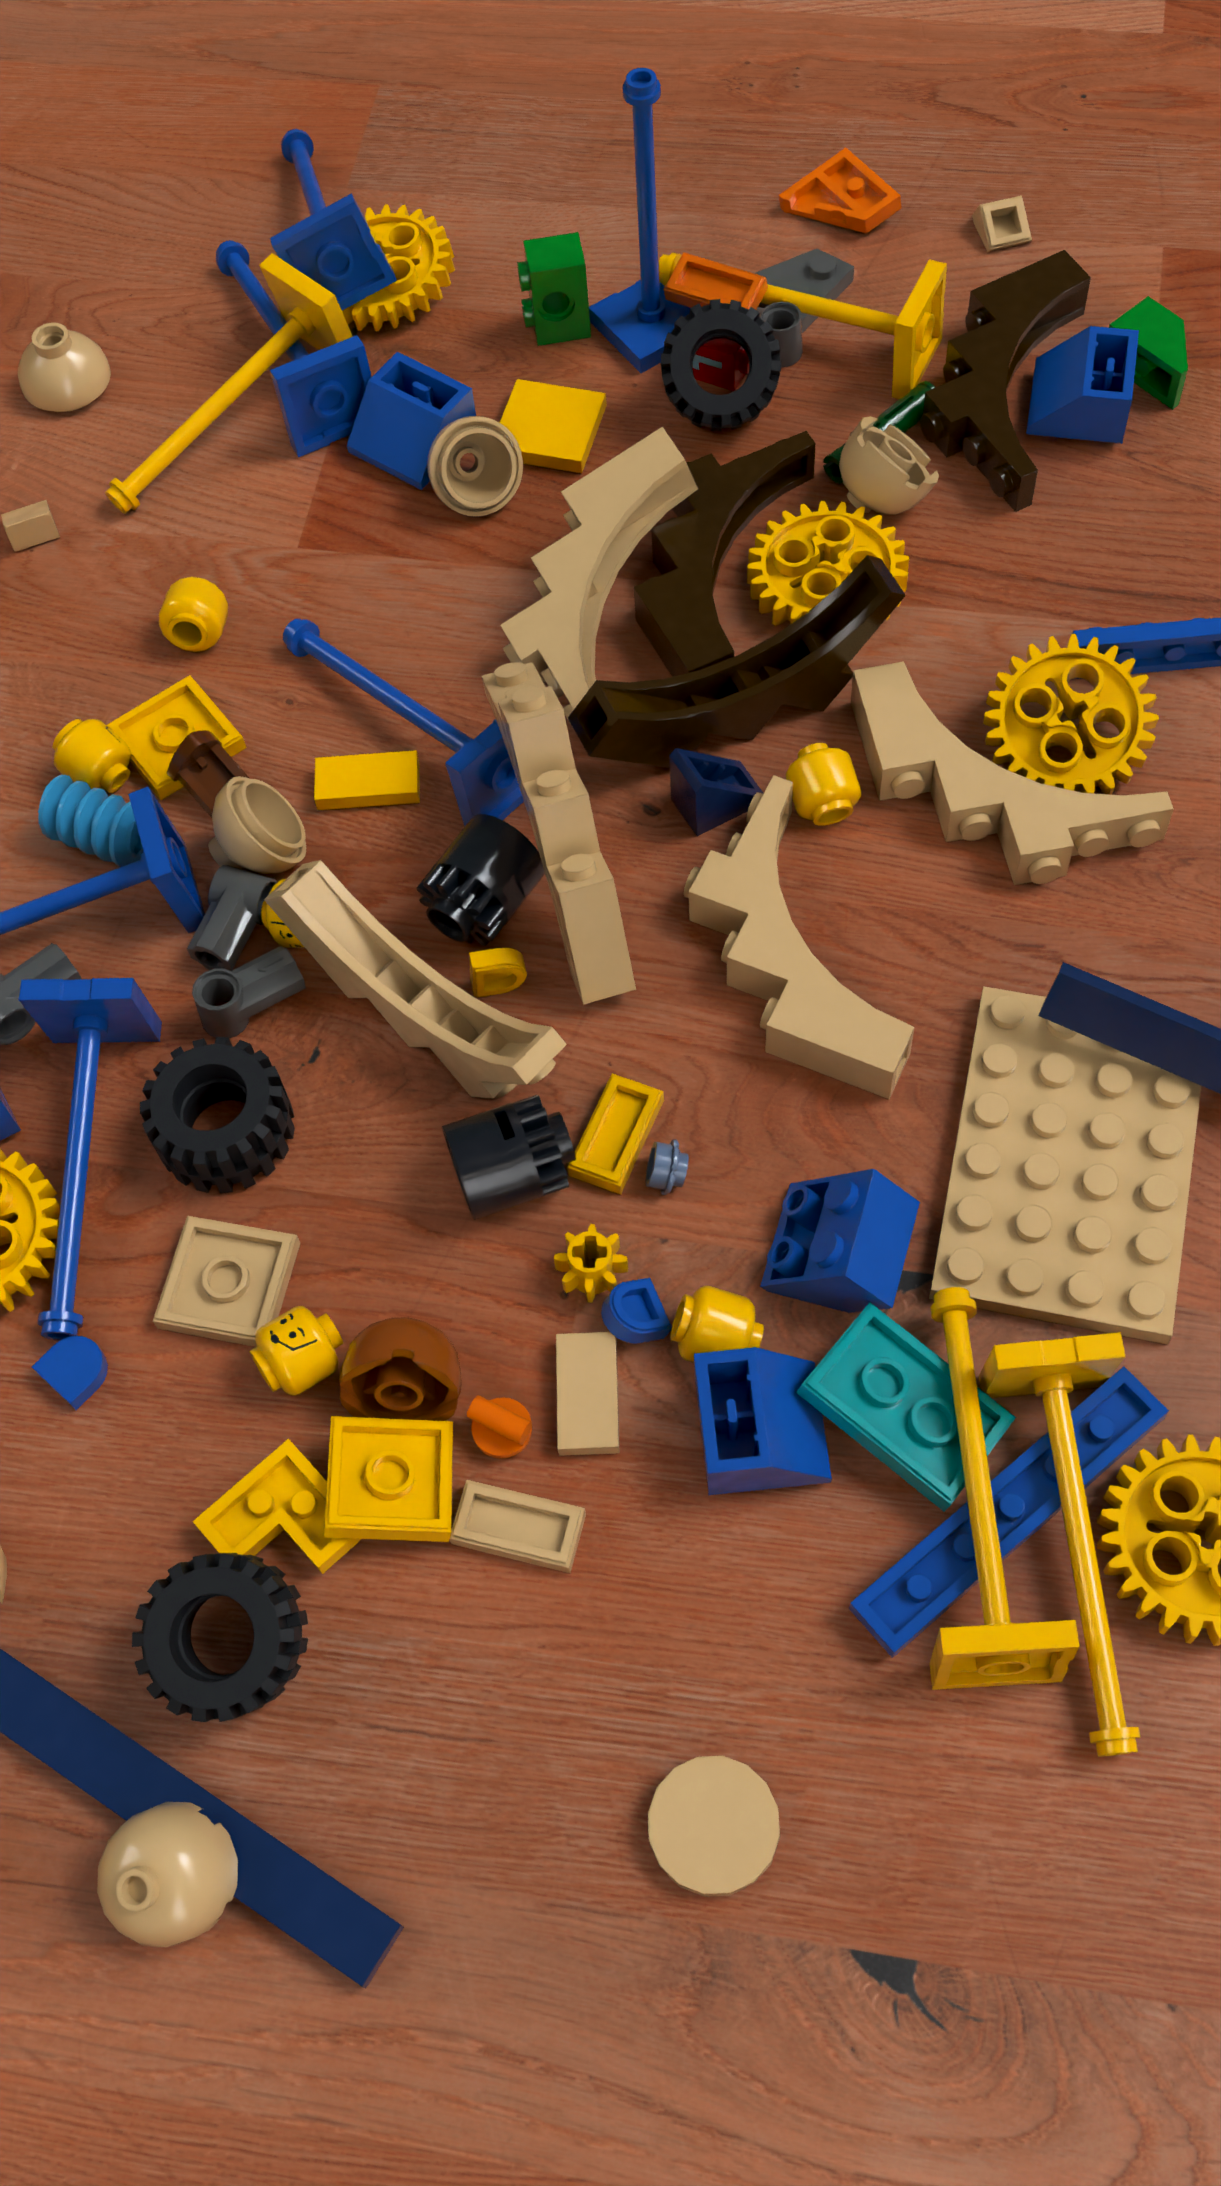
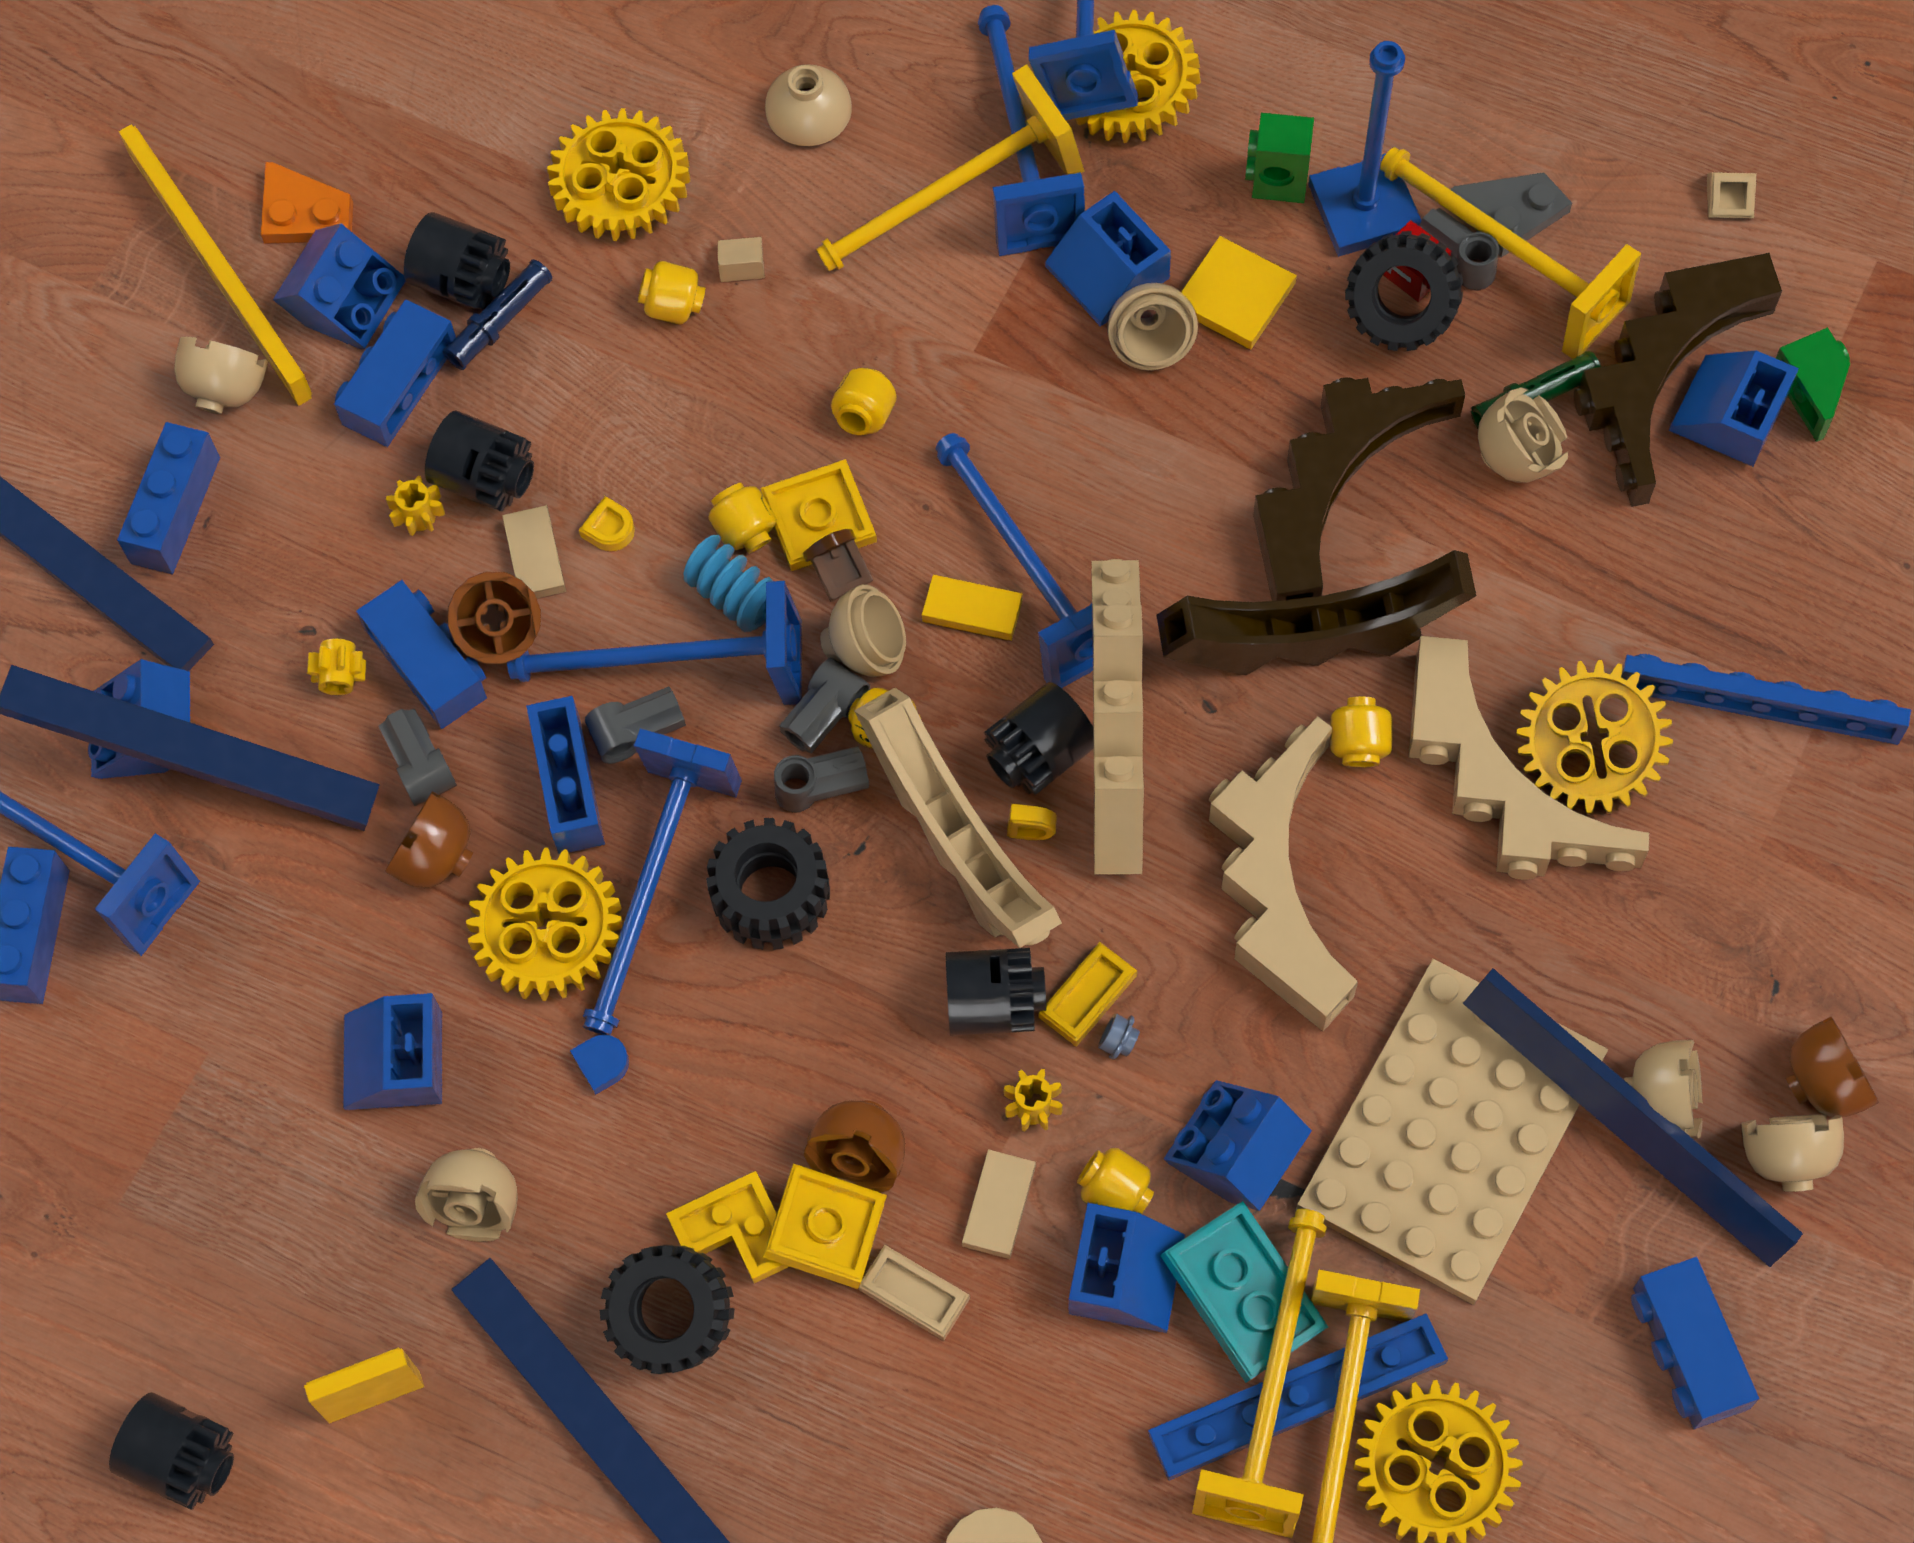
camera: 15 degrees right, 5 degrees up
tan cylinder [97,1802,238,1947] -> none
tan tile [153,1216,300,1347] -> none
yellow head [249,1306,344,1396] -> none
orange plate [467,1395,533,1459] -> none
tan arch [500,426,698,729] -> none
blue tile [601,1278,672,1344] -> none
orange tile [663,252,768,310] -> none
dark blue slope [669,748,764,836] -> none
yellow gear [747,501,909,626] -> none
orange wing [778,147,902,234] -> none

